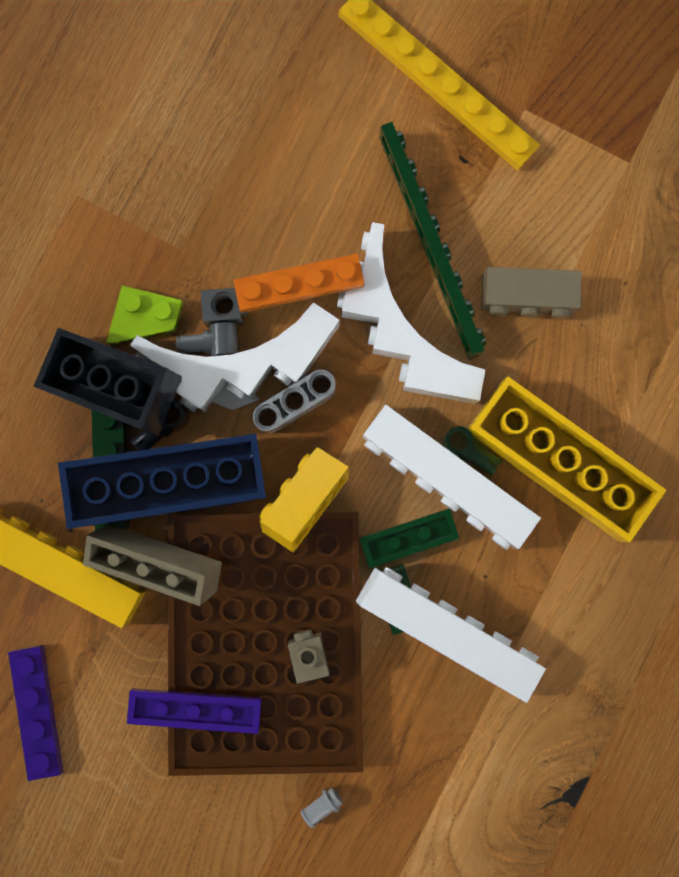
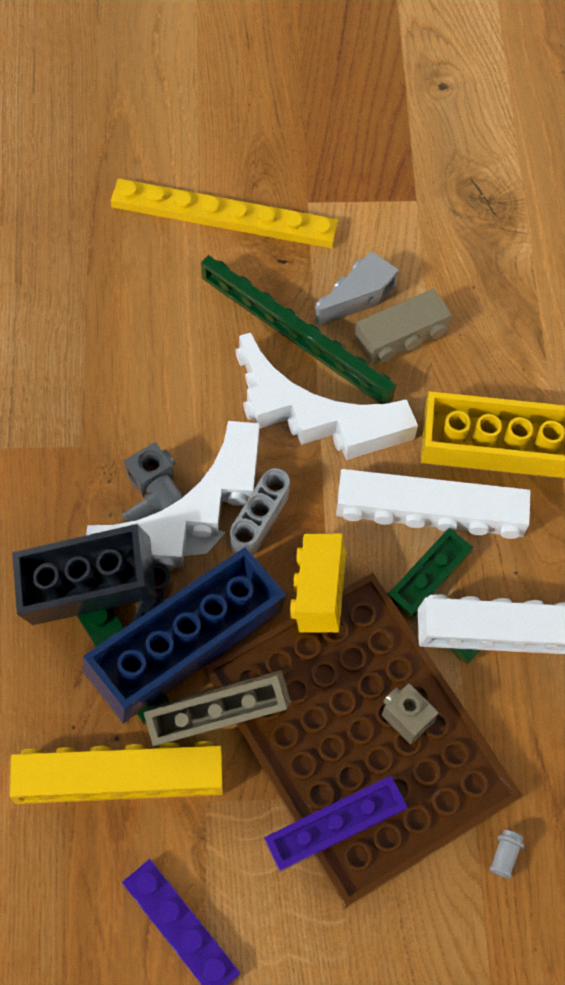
camera: 30 degrees left, 20 degrees down
lime wing [106,285,184,346] -> none
orange plate [233,254,365,313] -> none
clear green pin [442,426,502,476] -> none
none -> light grey slope [315,251,399,326]

